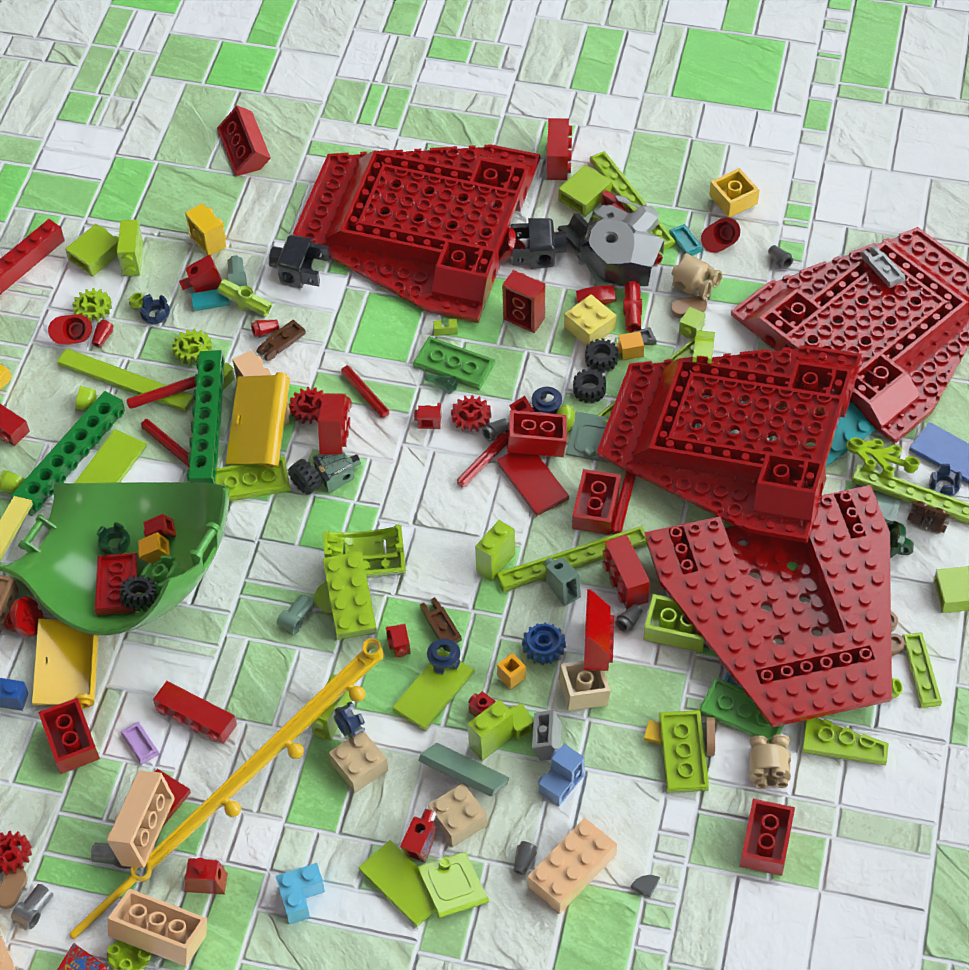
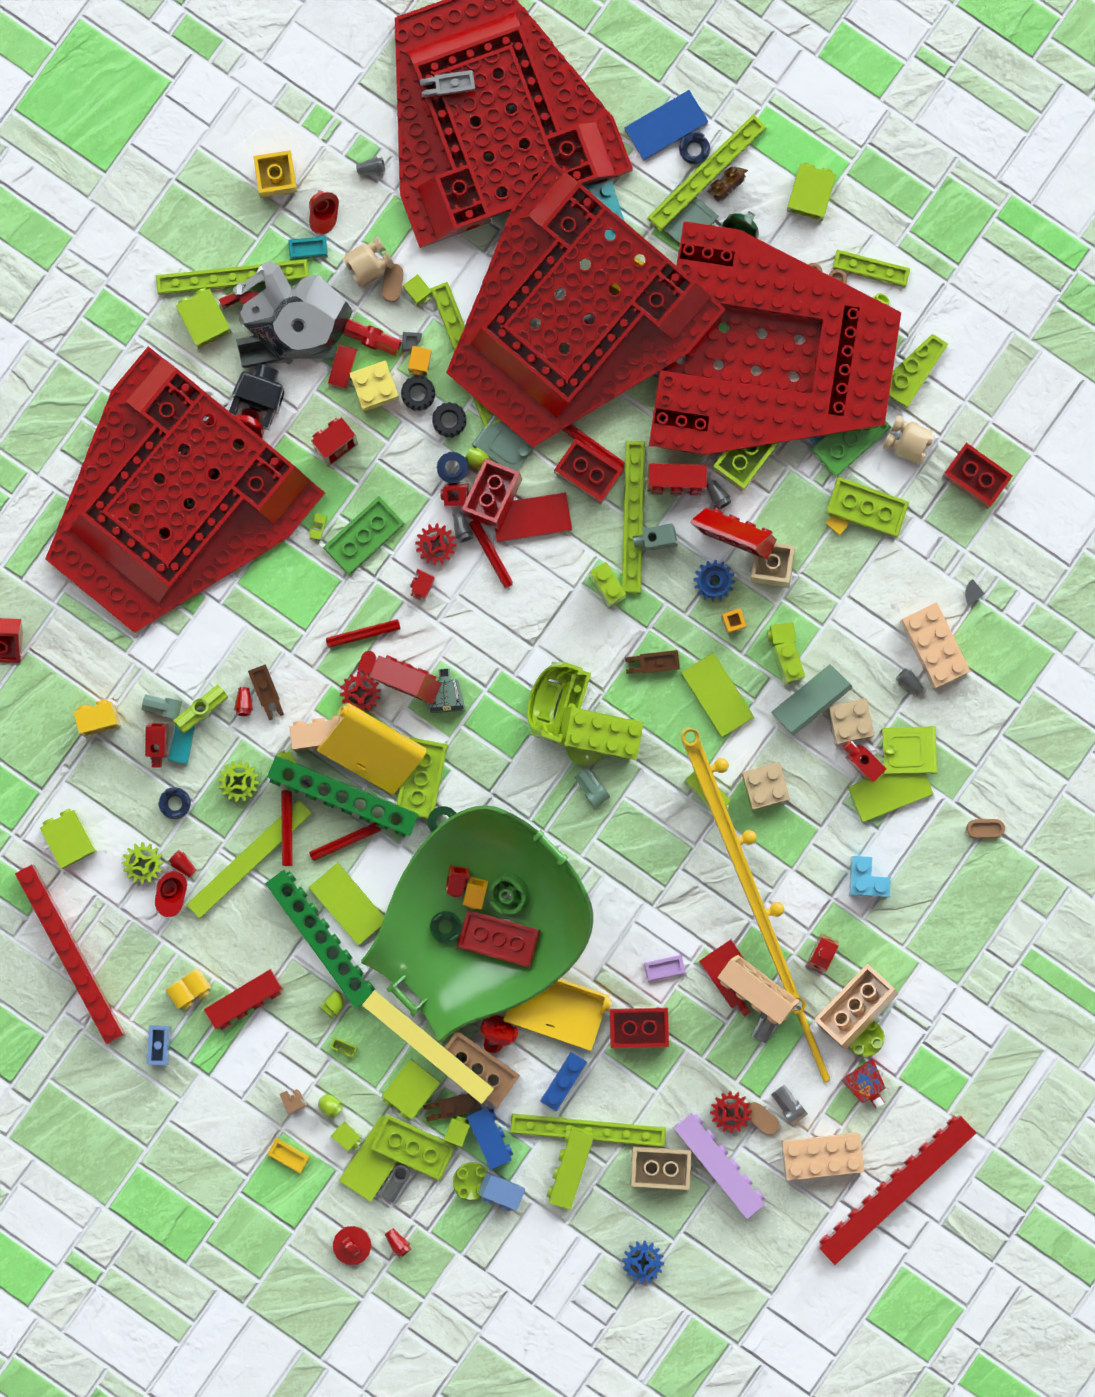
camera: 75 degrees left, 30 degrees up
lime piece [75,386,98,411] -> none
lime brick [117,220,144,276] -> none
black tyre [120,575,157,611] -> none
lime plate [129,292,144,309] -> none
red brick [153,680,237,744] -> none
black piece [269,235,330,288] -> none
black tyre [288,459,322,495] -> none
dark blue piece [334,702,365,739] -> none
red brick [386,624,411,658] -> none
clear green cone [425,373,458,394] -> none
dark blue piece [427,639,460,675] -> none
red brick [468,691,496,717] -> none
light grey brick [532,710,562,761] -> none
medium blue brick [538,744,585,806] -> none
red brick [547,118,572,180] -> none
lime piece [693,330,715,364] -> none
medium nougat tile [706,717,715,757] -> none
lime plant [846,437,920,477] -> none

